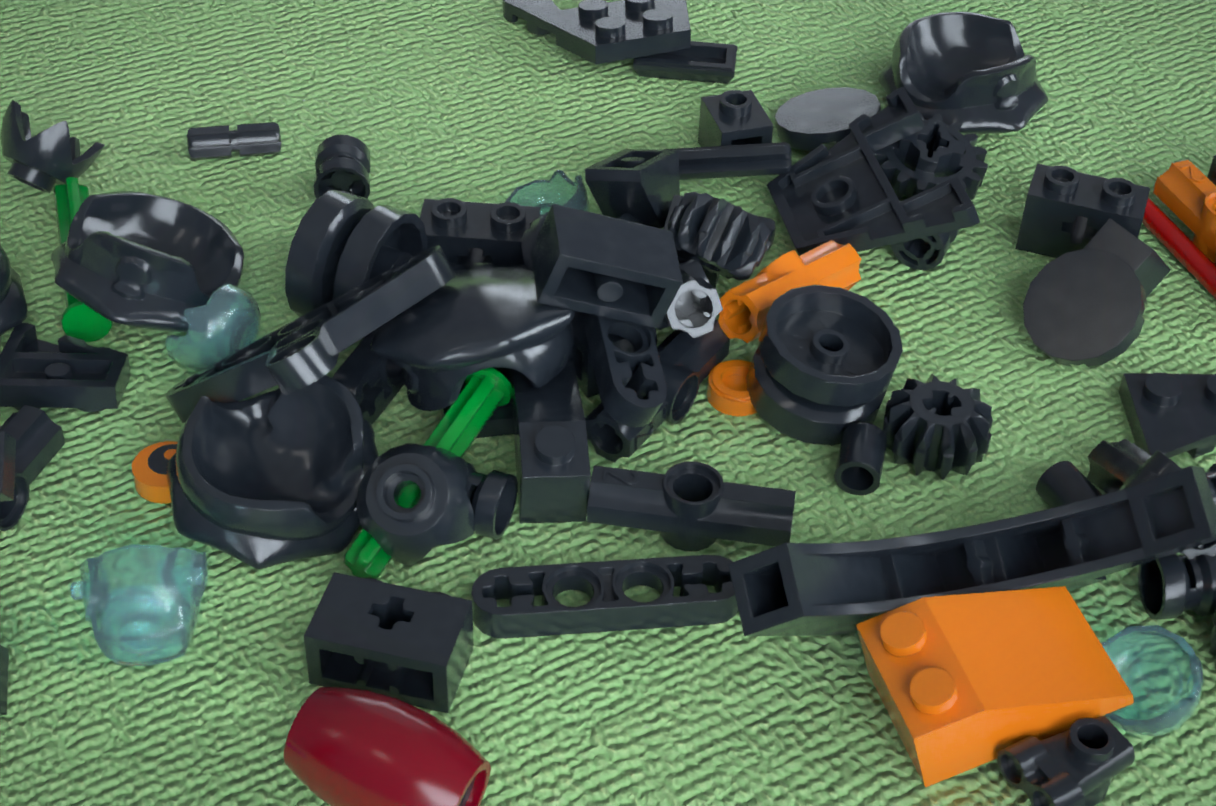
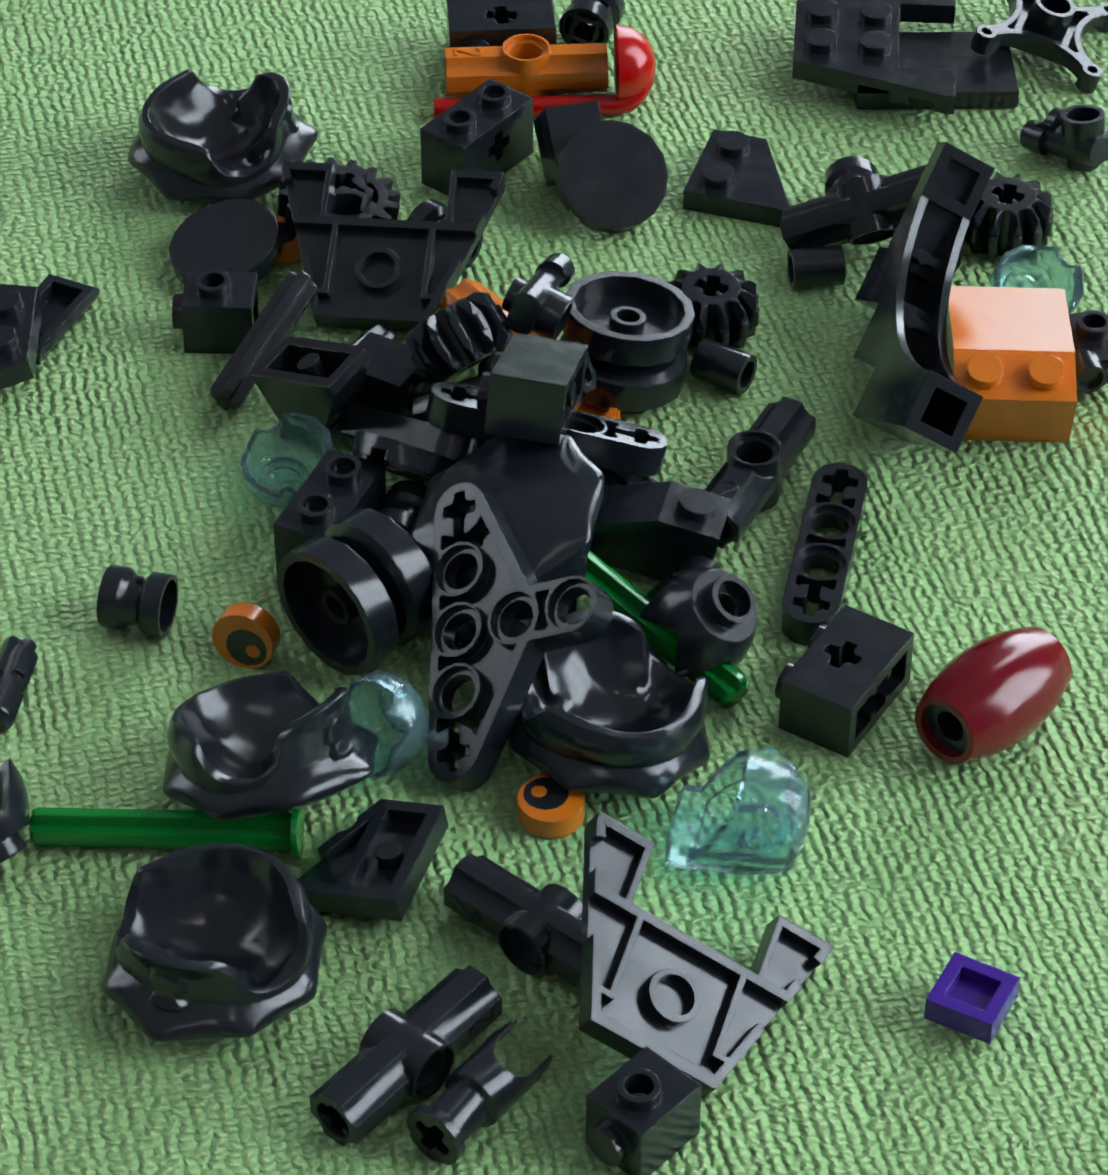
camera: 70 degrees left, 0 degrees up
none -> black plate [502,253,575,339]

